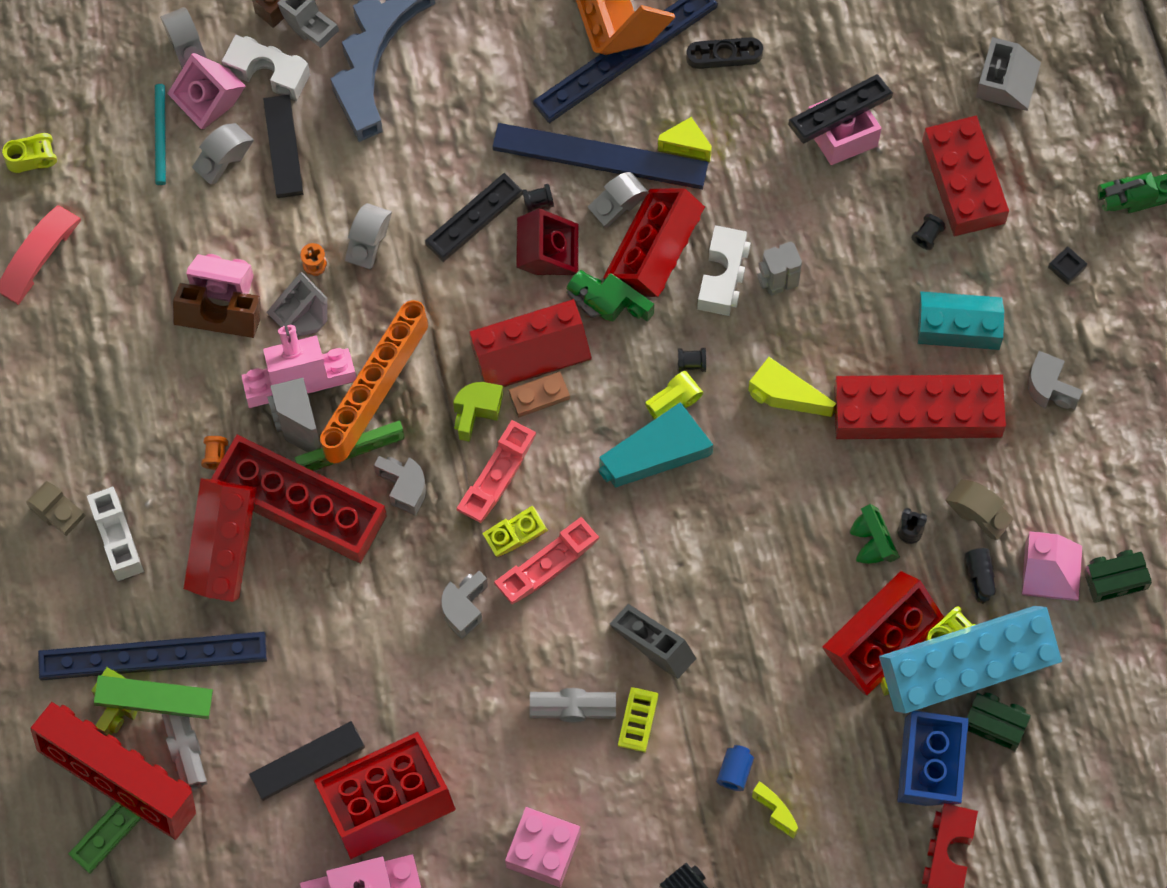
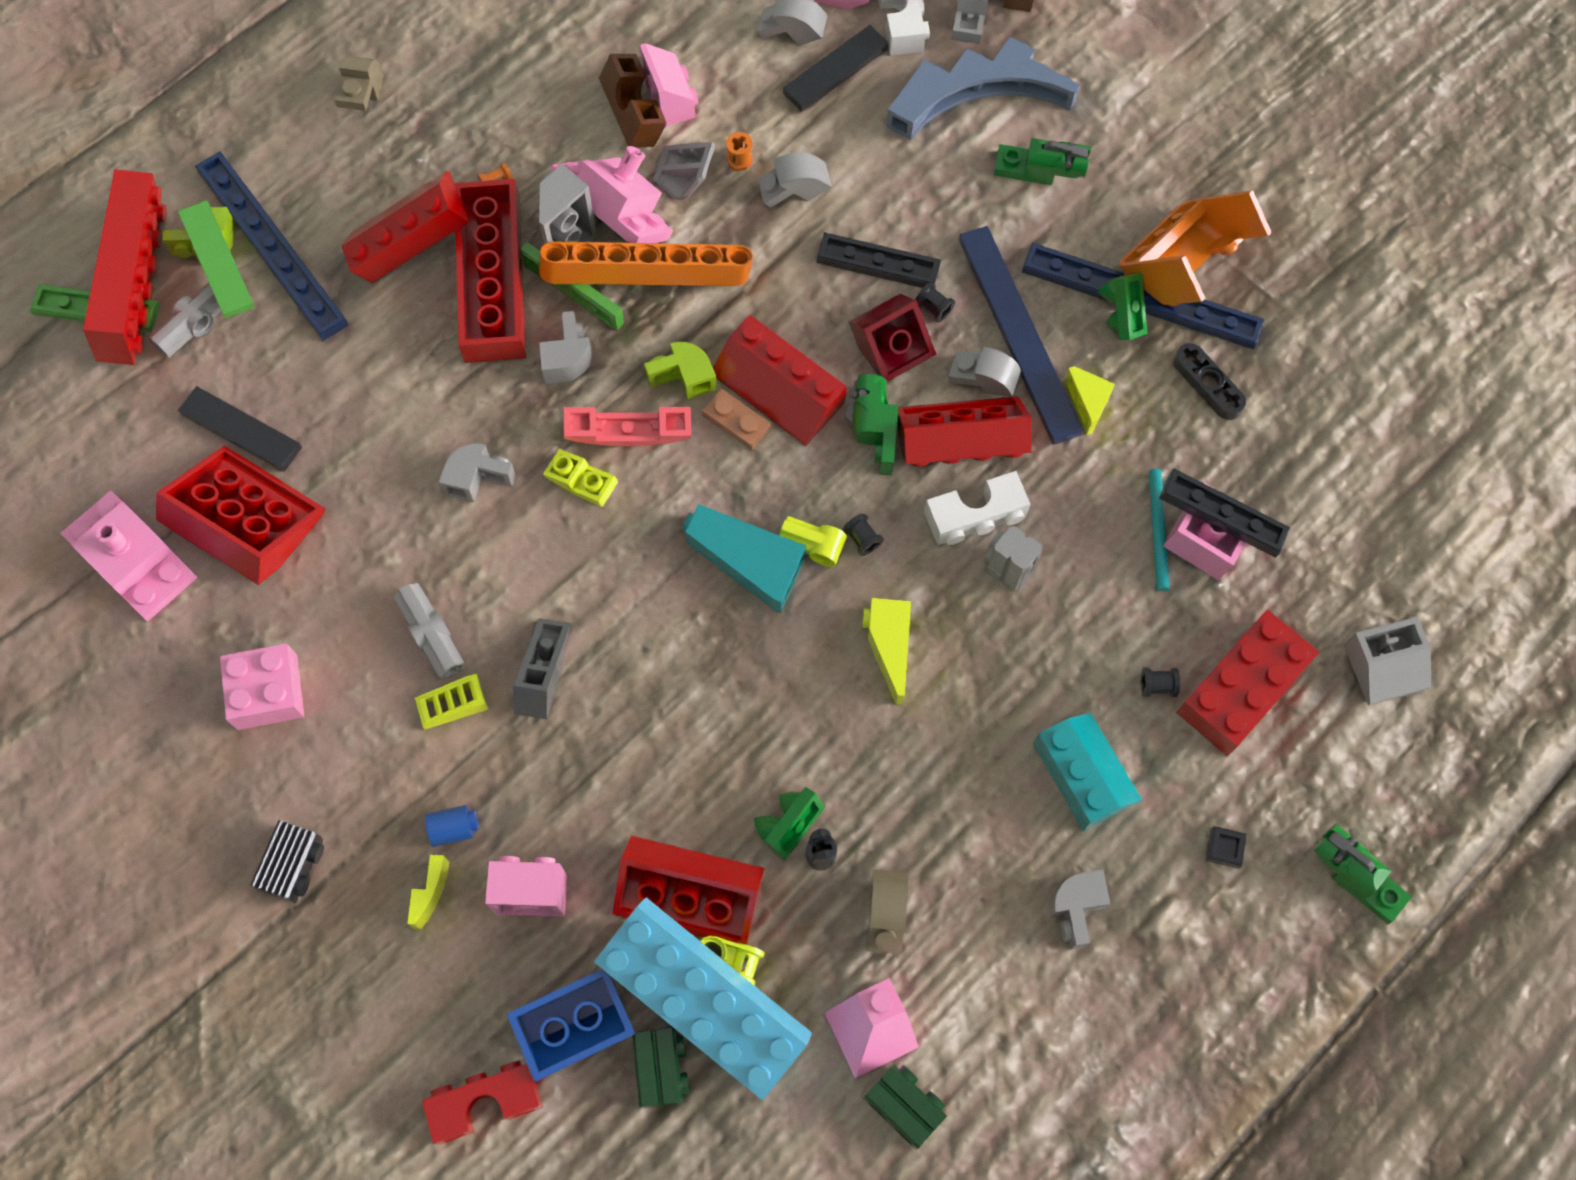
camera: 55 degrees right, 0 degrees up
white arch [87,487,144,581] -> none
coral slope [494,517,599,604] -> none
red brick [834,374,1006,439] -> none
black hinge [965,548,996,604] -> none
none -> bright pink brick [485,856,568,917]
none -> green plate [994,138,1091,185]
none -> green tile [1098,273,1147,340]
none -> teal bar [1149,468,1170,592]

